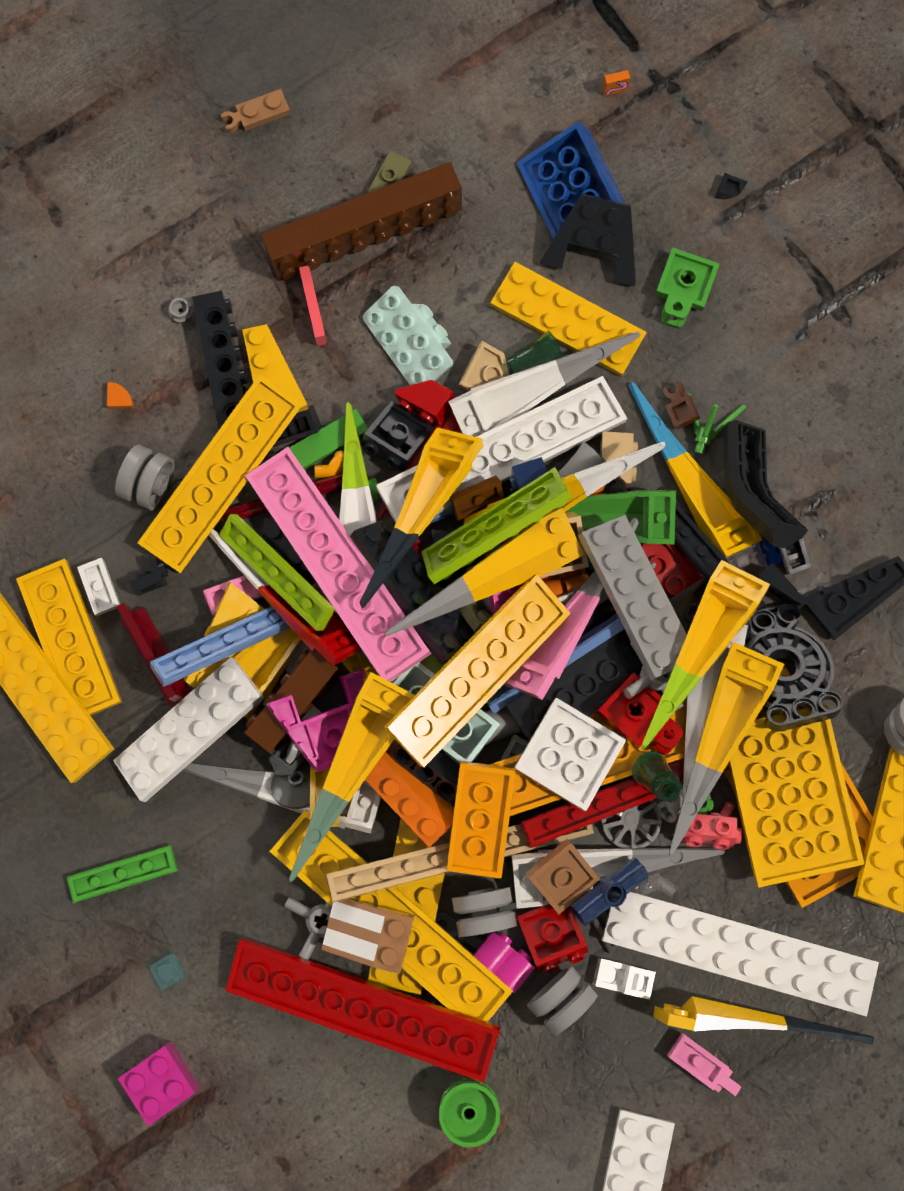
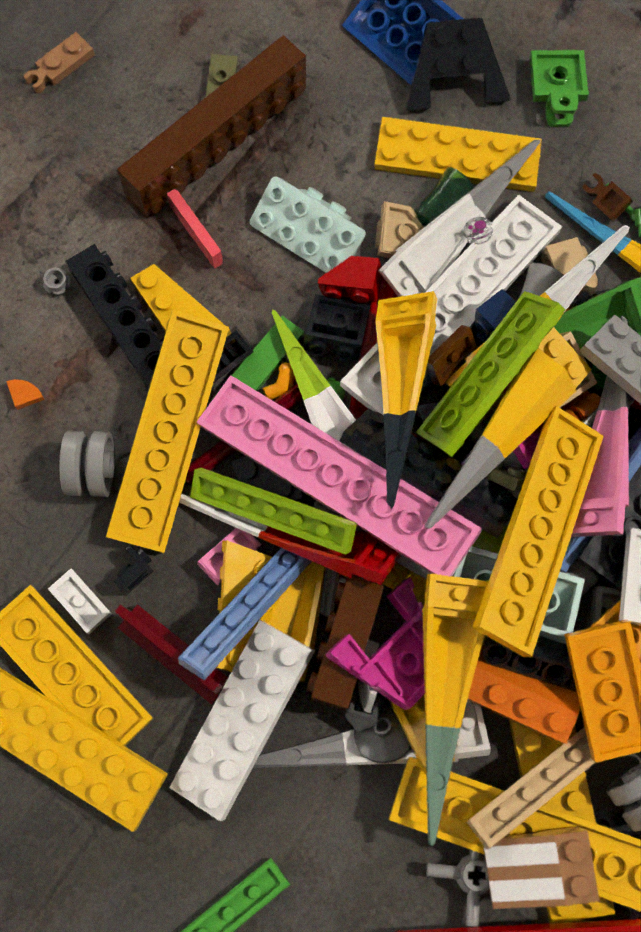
camera: 25 degrees left, 5 degrees down
none -> clear tile [464,217,493,244]

